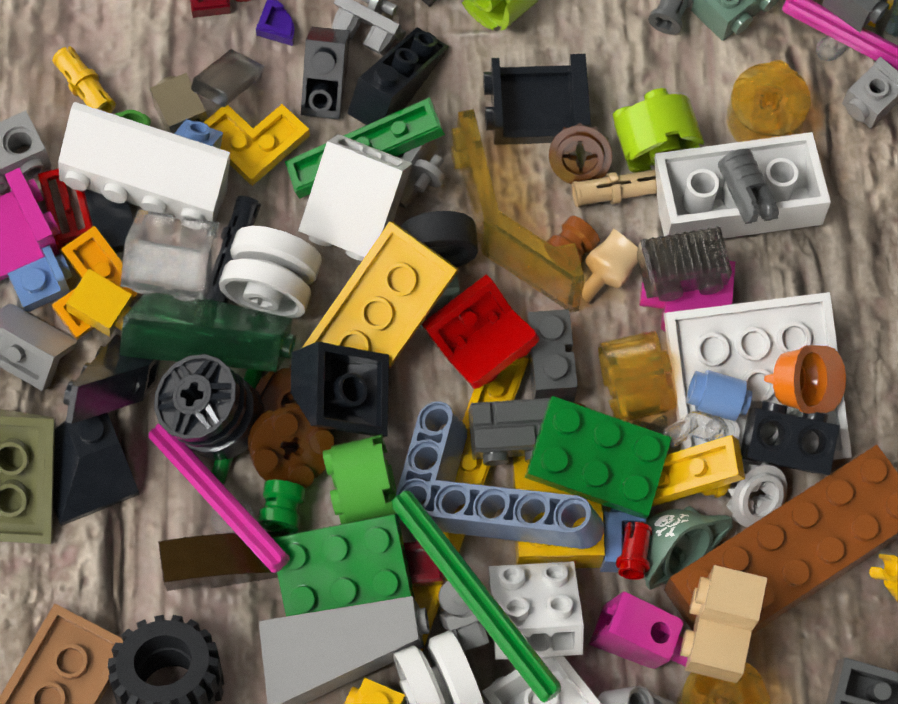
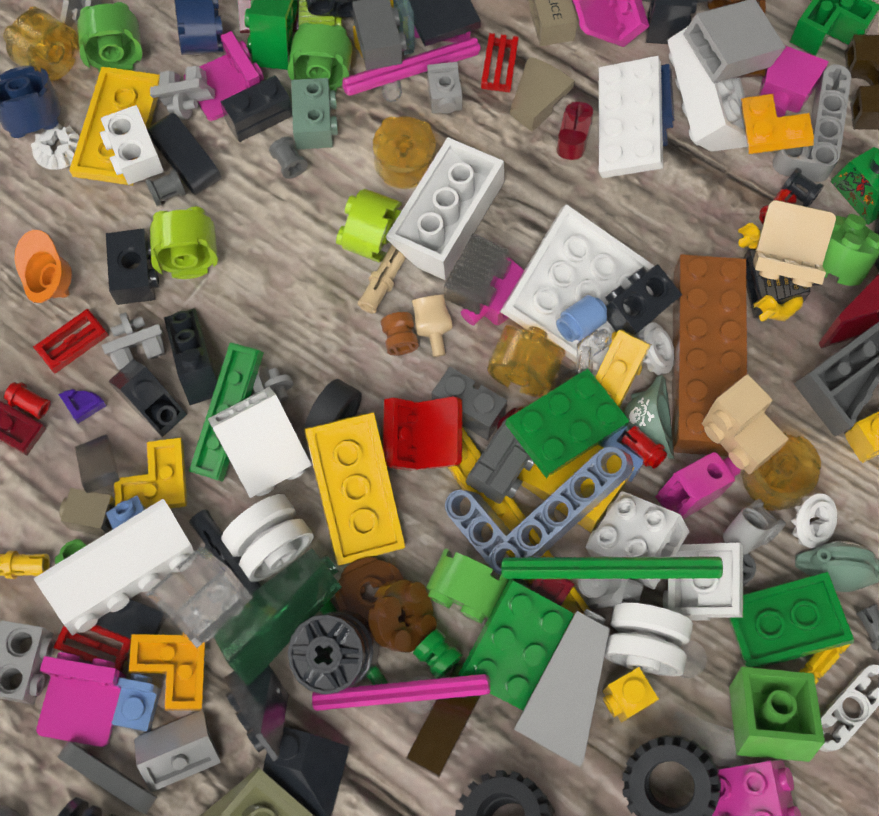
camera: 50 degrees left, 0 degrees up
yellow brick [66,269,135,337] -> none
black slope [290,341,389,438] -> none
clear yellow windscreen [450,109,585,313] -> none
black panel [483,54,591,145] -> none
reddish brown gear [549,123,613,184] -> none
dark grey hinge [718,148,779,224] -> none
orange piece [764,345,846,414] -> none

